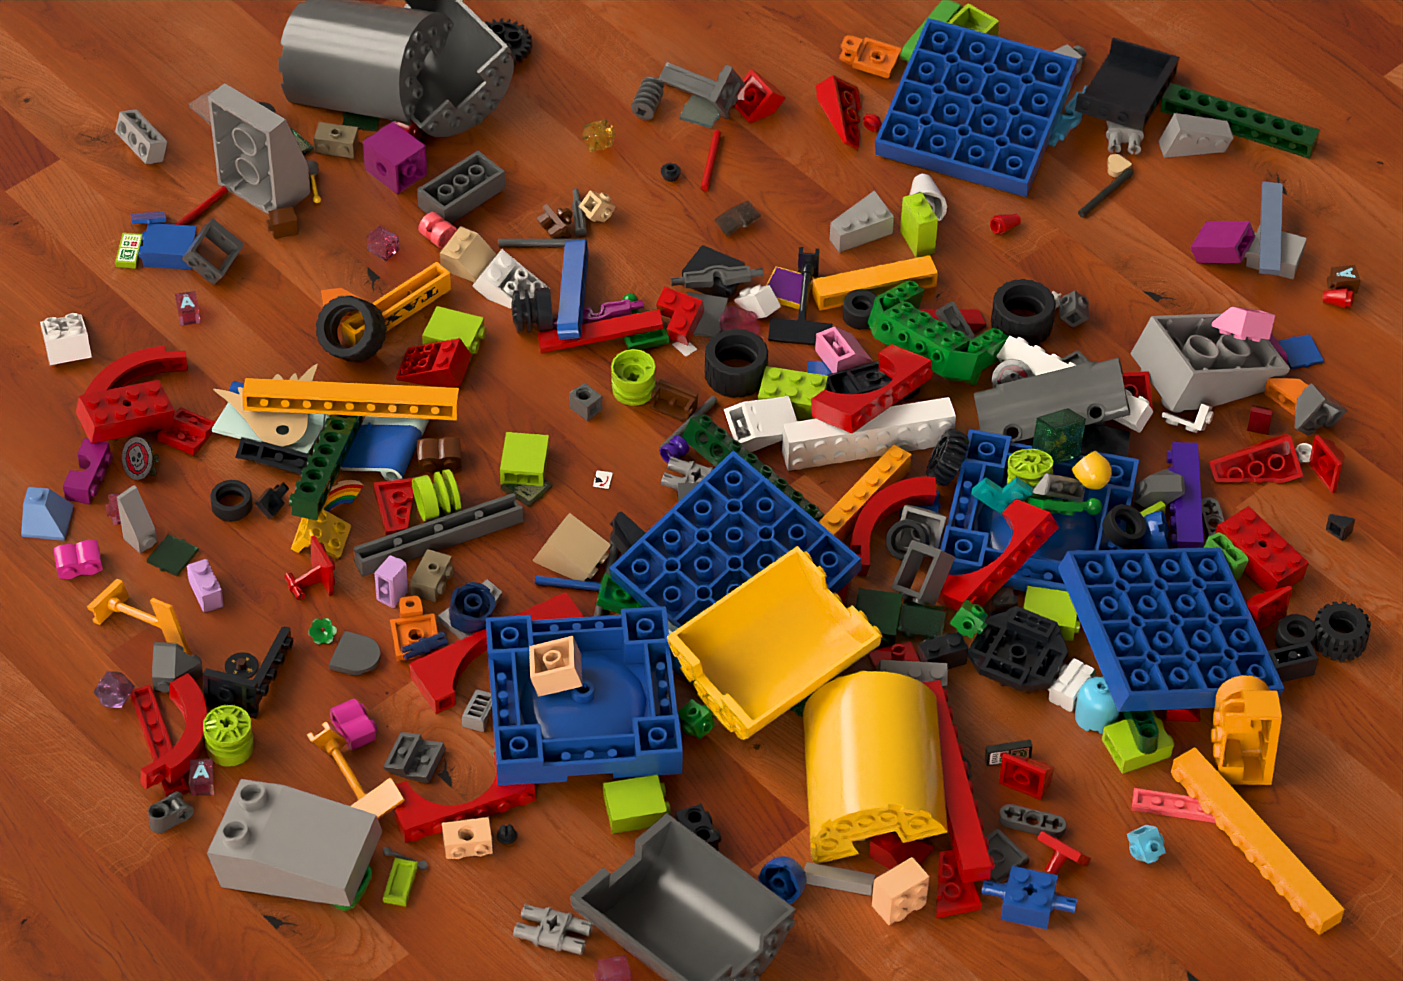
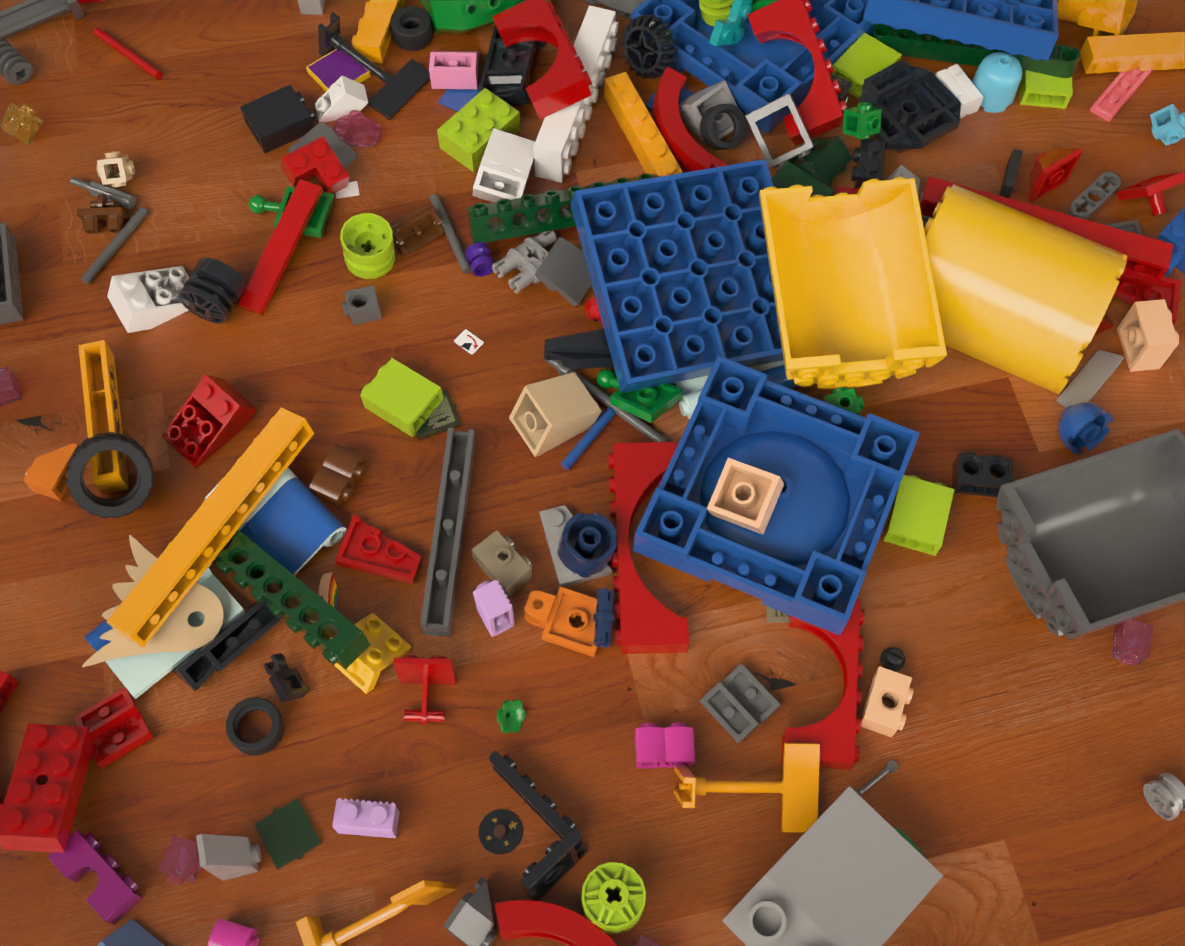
camera: 60 degrees left, 15 degrees up
shield [122,437,159,480] -> none
dark grey tile [329,631,381,676] -> none
lime tile [383,858,418,907] -> none
lime wheel [412,469,461,522] -> none
coral wheel [418,212,457,249] -> none
lime brick [422,306,487,361] -> none
tan slope [440,227,497,283] -> none
light grey slope [462,689,492,732] -> none
light grey pin [513,903,593,955] -> none
magenta piece [553,299,644,328] -> none
beam [557,239,589,340] -> none
black plate [661,163,681,182] -> none
dark grey piece [670,265,764,288] -> none
clear light blue piece [679,96,719,128] -> none
black tyre [705,329,768,398] -> none
clear smoke slope [714,201,761,237] -> none

